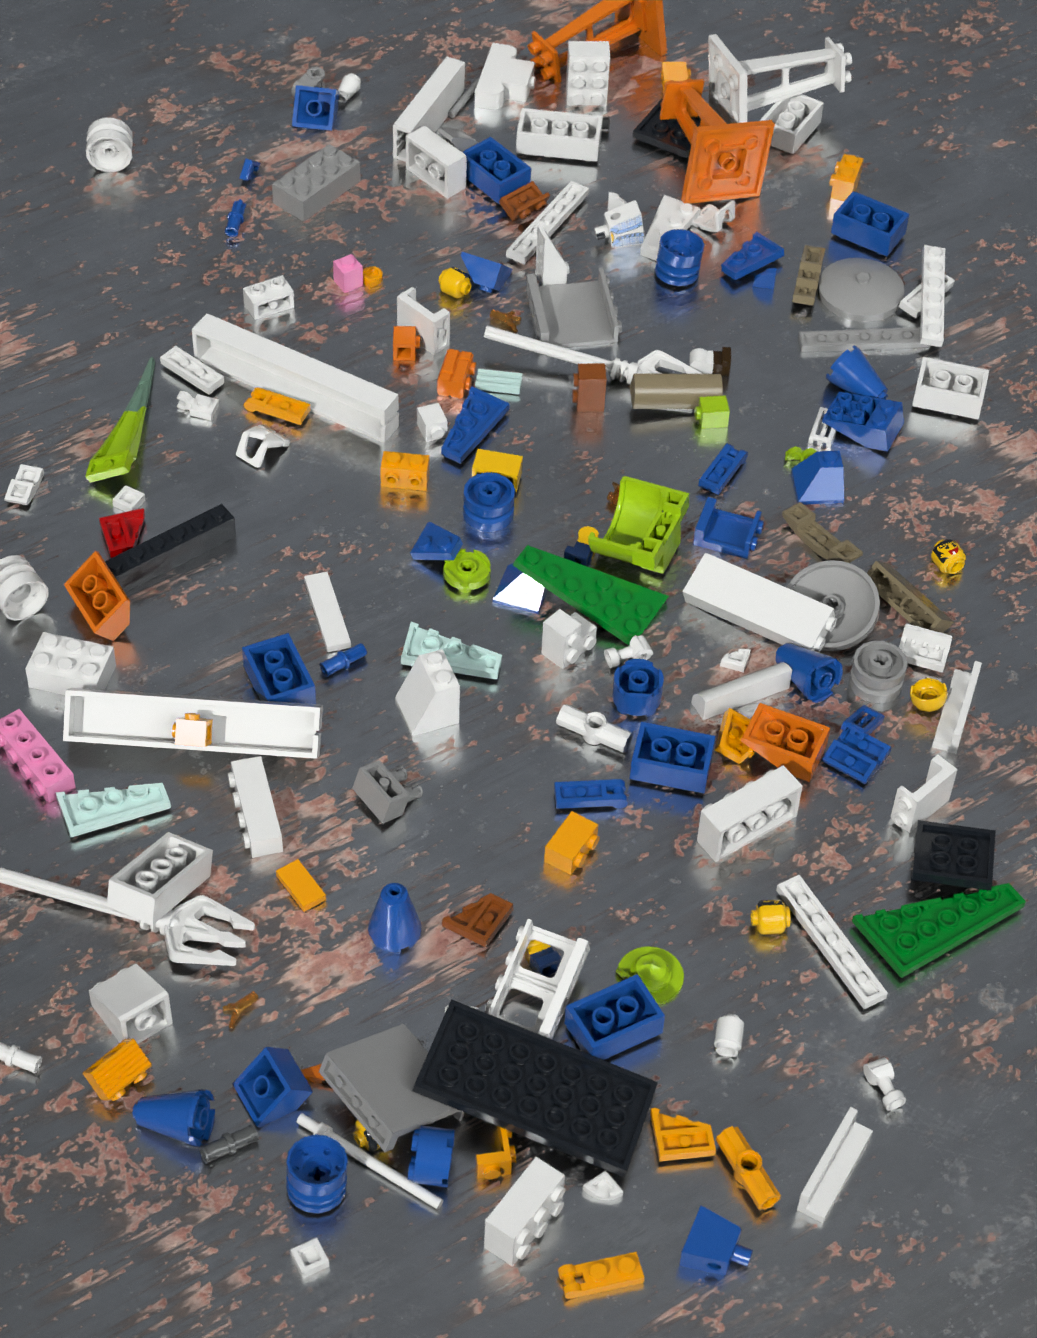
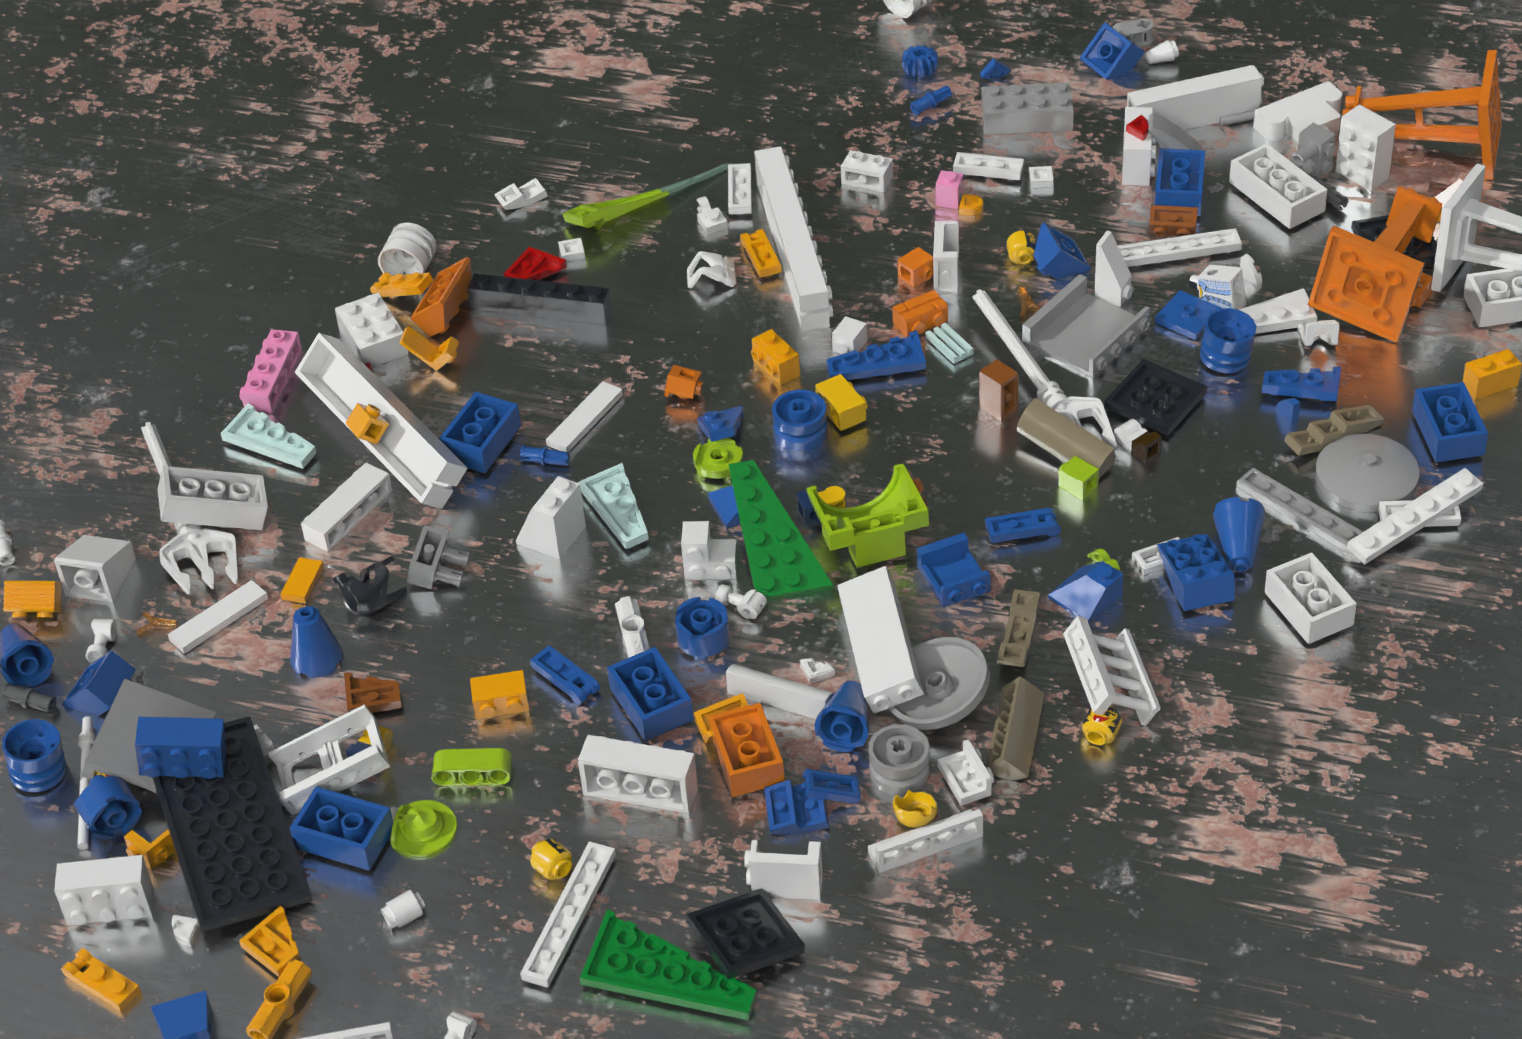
camera: 55 degrees right, 5 degrees down
none -> white leg [85,619,117,663]
none -> blue brick [135,717,226,779]
none -> white tile [167,580,268,654]
none -> black piece [331,556,407,615]
none -> light orange plate [370,272,433,297]
none -> light orange bracket [400,326,459,371]
none -> lime beam [431,748,513,786]
none -> orange brick [664,365,704,399]
none -> blue gear [902,44,938,79]
none -> white plate [953,152,1024,180]
none -> white tile [1029,166,1053,188]
none -> white fence [1063,616,1161,726]
none -> black plate [1104,359,1207,436]
none -> red tile [1126,115,1149,141]
none -> blue plate [1155,290,1221,340]
none -> light grey brick [1291,122,1336,179]

